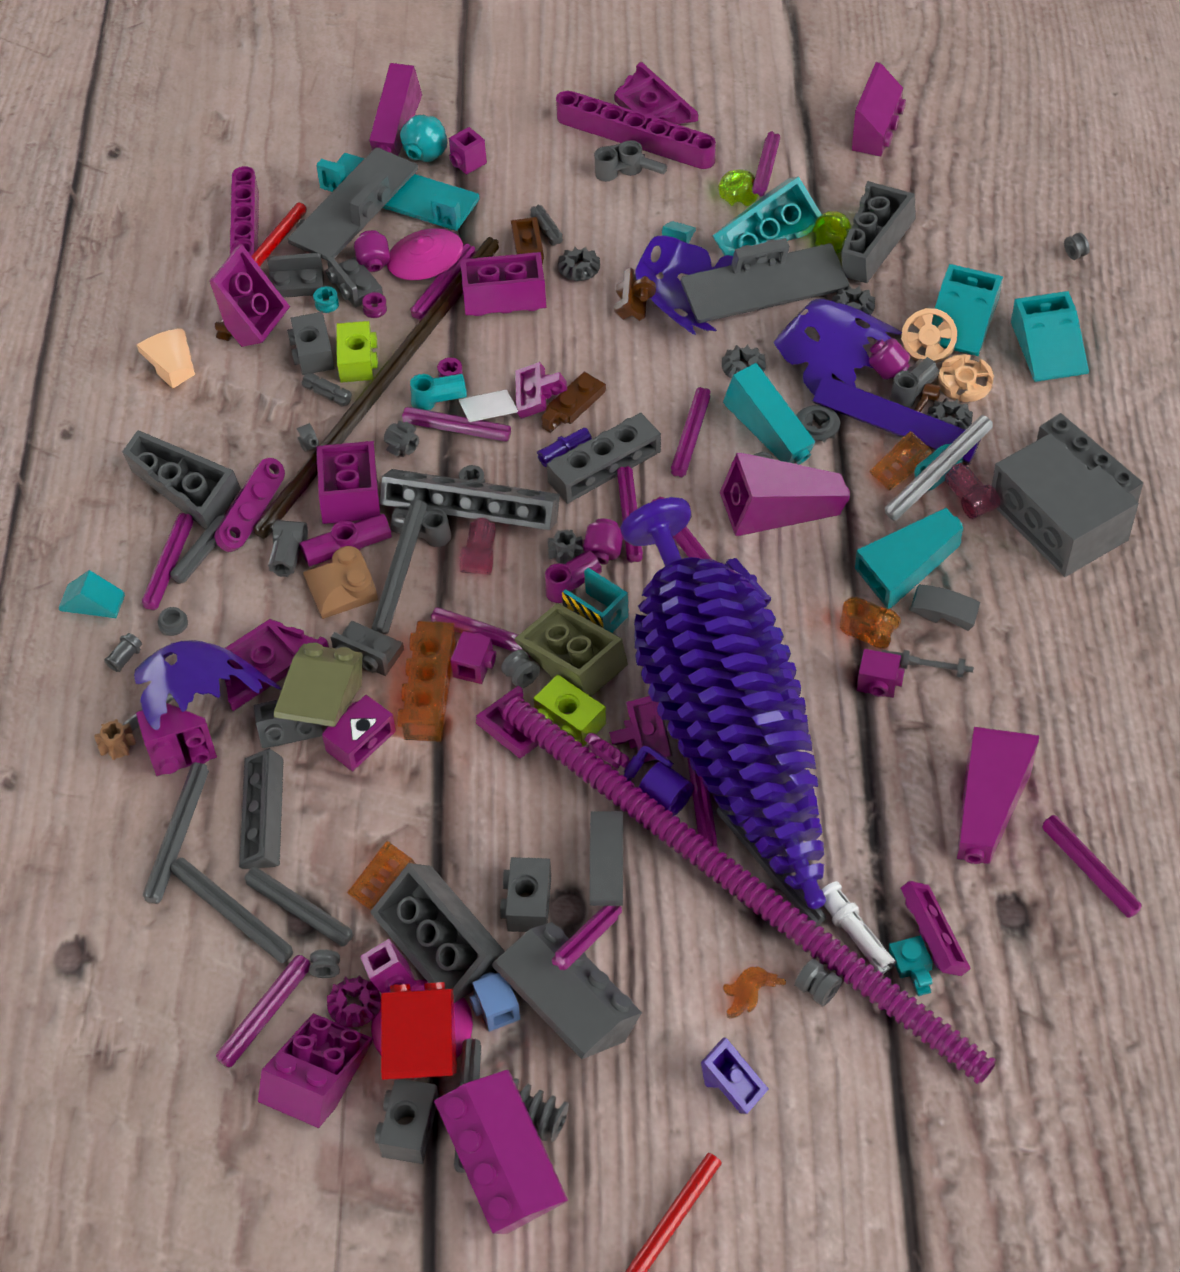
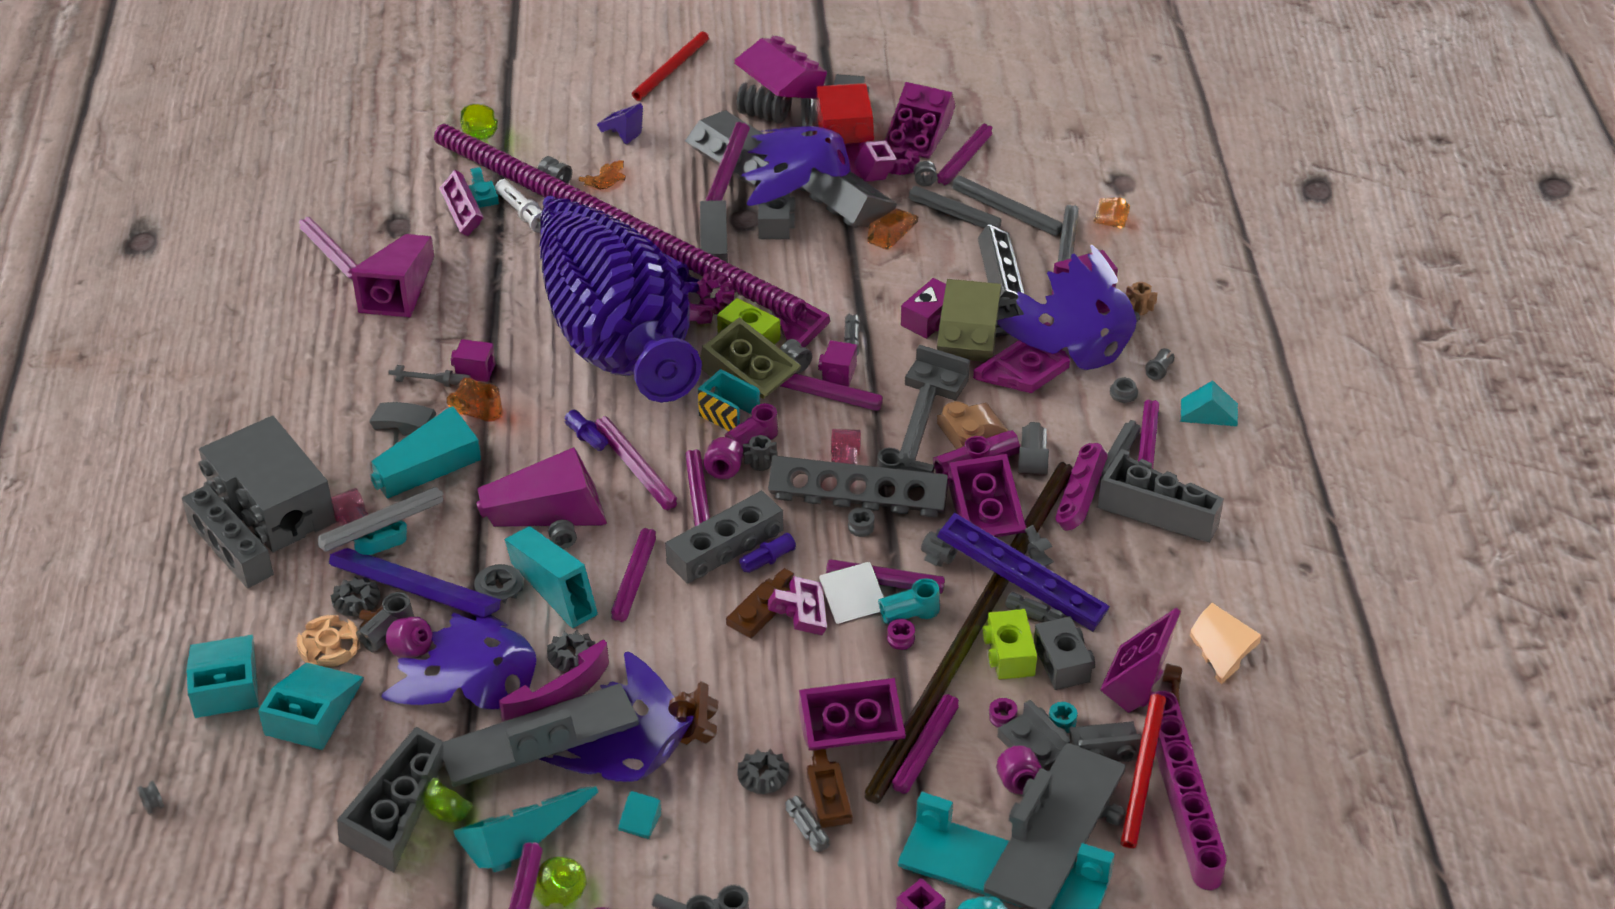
camera: 175 degrees right, 10 degrees down
dark pink hat [387,228,463,280] -> none
clear orange brick [397,621,456,742] -> none
dark grey gear [832,285,875,321] -> none
clear orange slope [869,431,933,491] -> none
light nougat piece [901,308,957,363] -> none
none -> clear neon green hair [460,104,498,140]
none -> magenta slope [499,639,609,722]
none -> dark purple piece [741,126,850,206]
none -> dark grey axle [844,314,860,355]
none -> dark purple tile [937,513,1110,632]
none -> clear orange slope [1093,197,1131,228]

